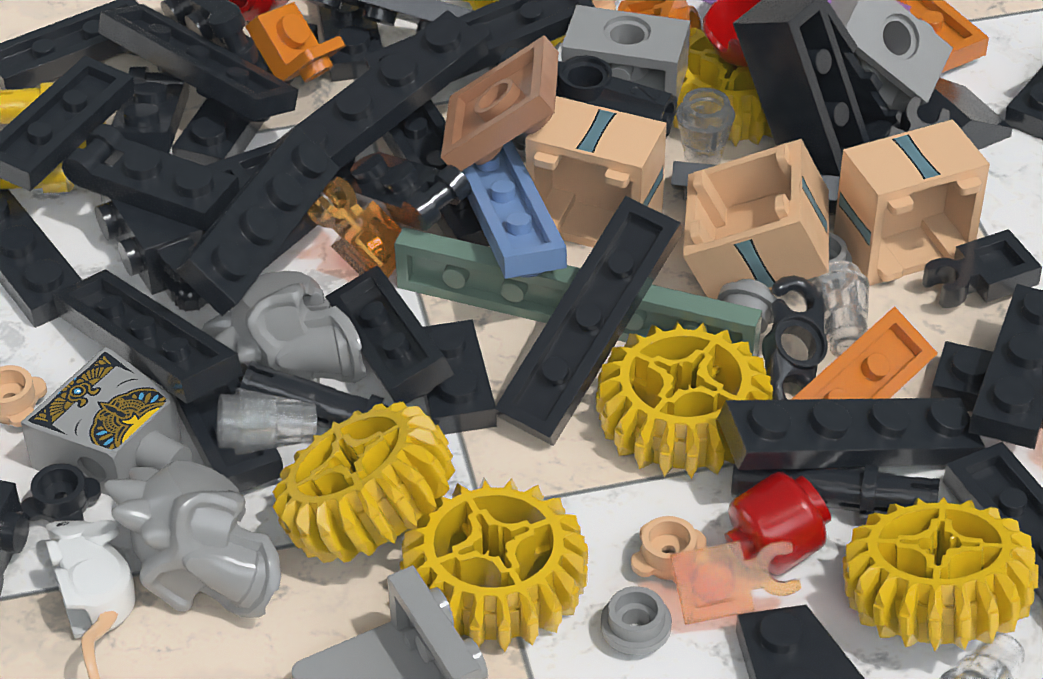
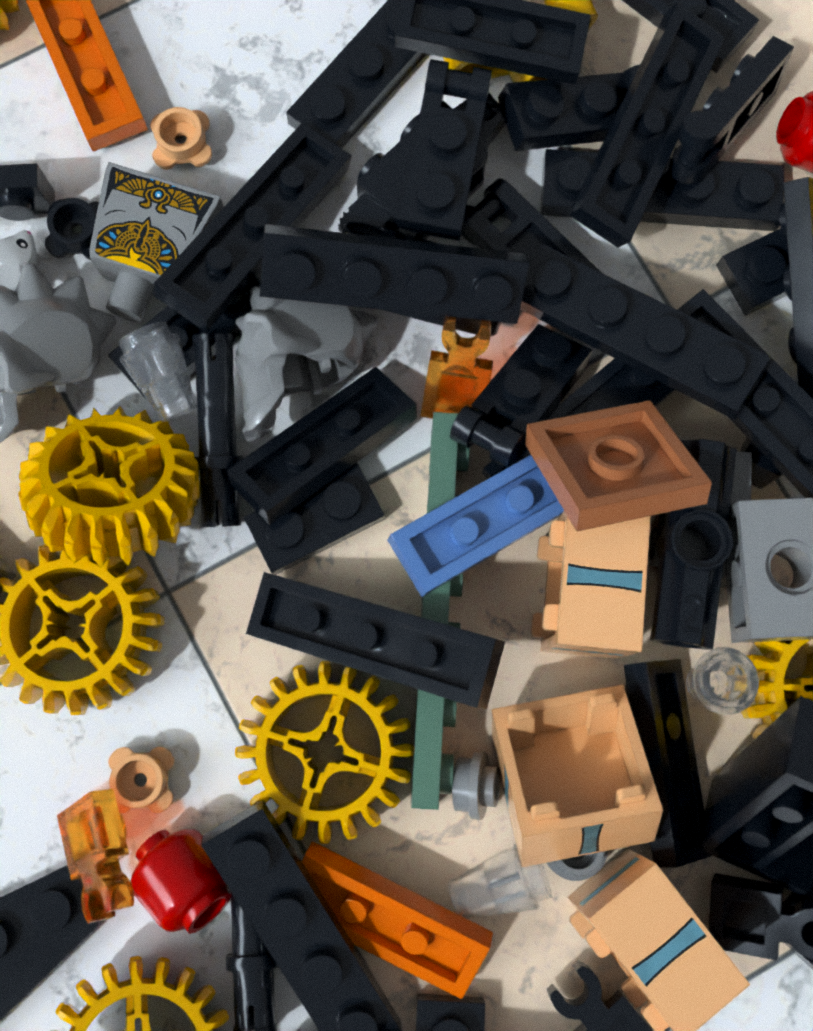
camera: 70 degrees right, 35 degrees up
orange bracket [245,2,346,83] -> none
light grey plate [601,586,672,655] -> none
black piece [762,275,828,400] -> none

